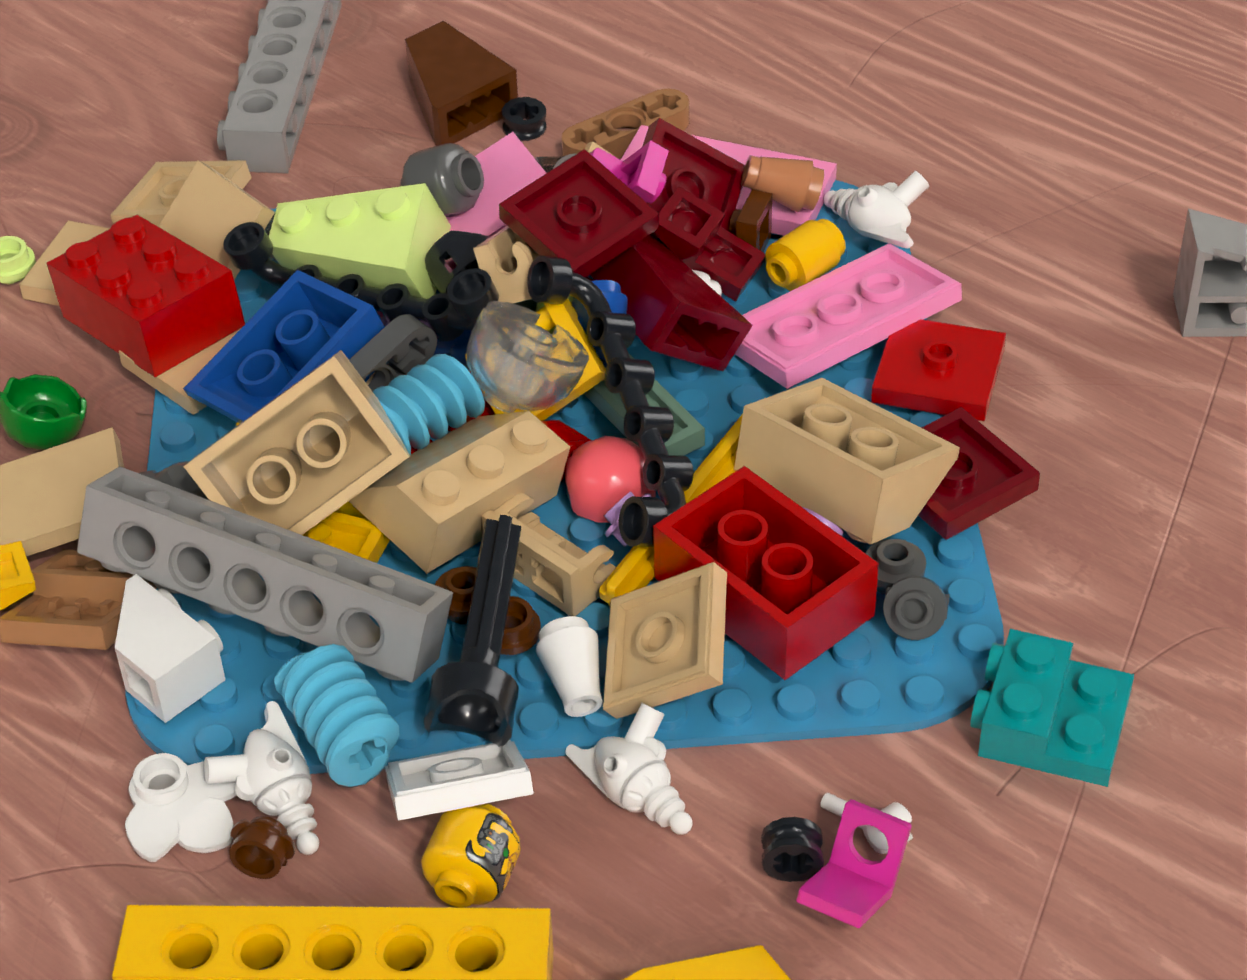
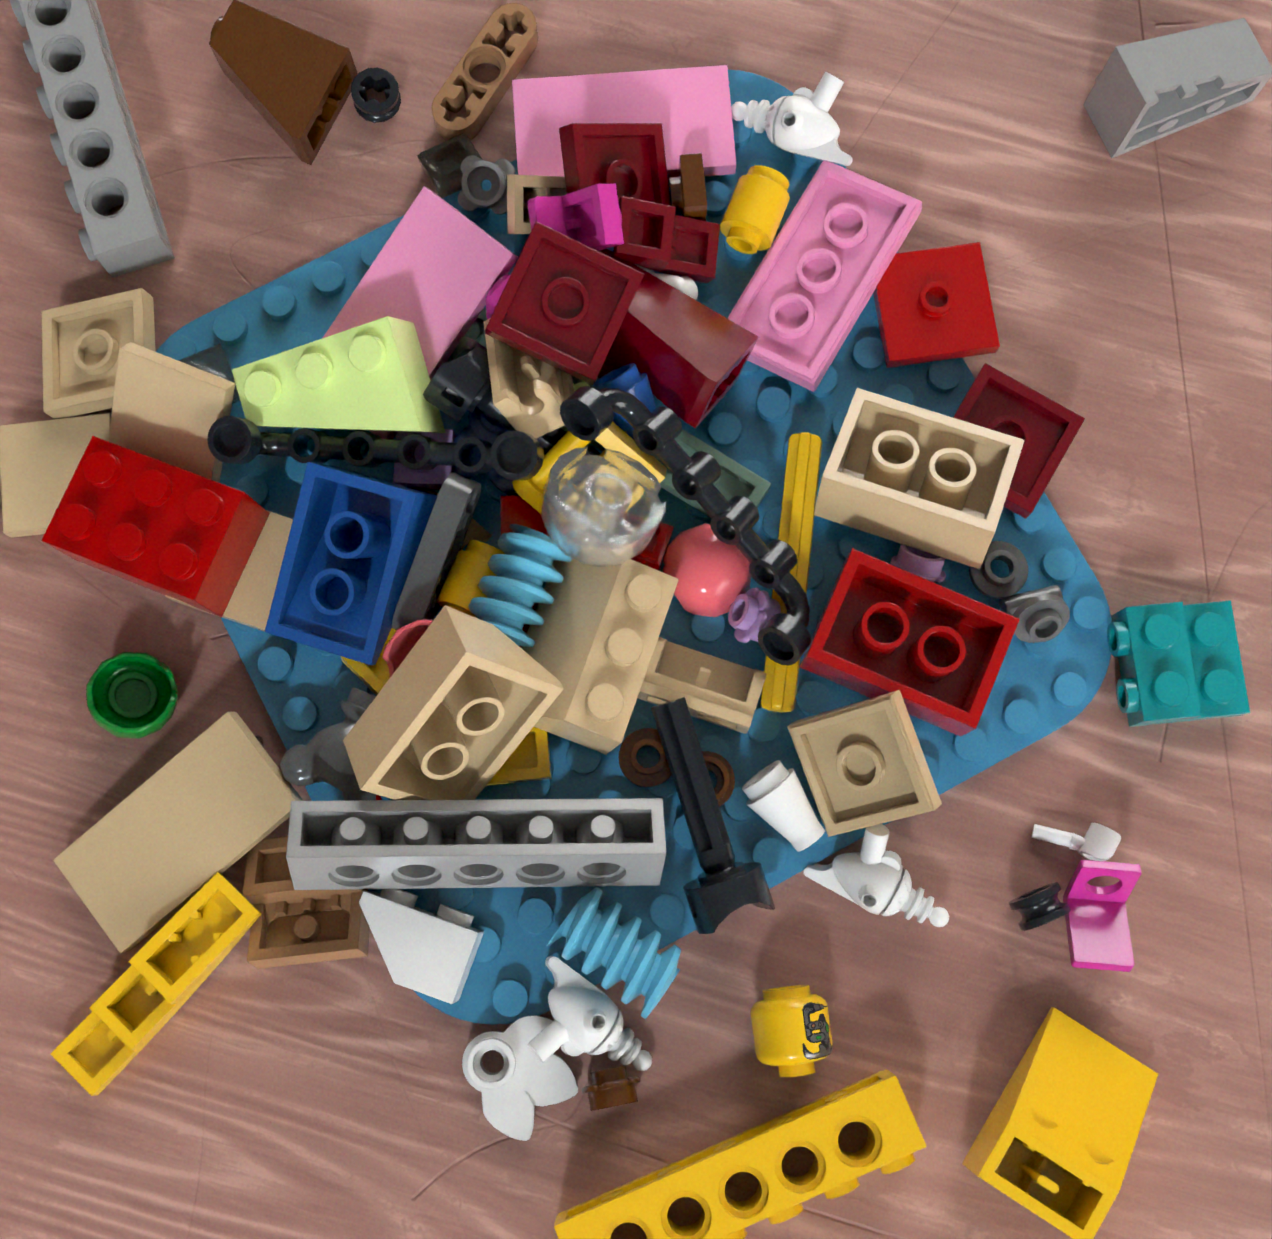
camera: 25 degrees left, 35 degrees up
white plate [385,740,534,821] -> none
dark grey head [400,143,484,217] -> none
nougat cone [741,155,824,212] -> none

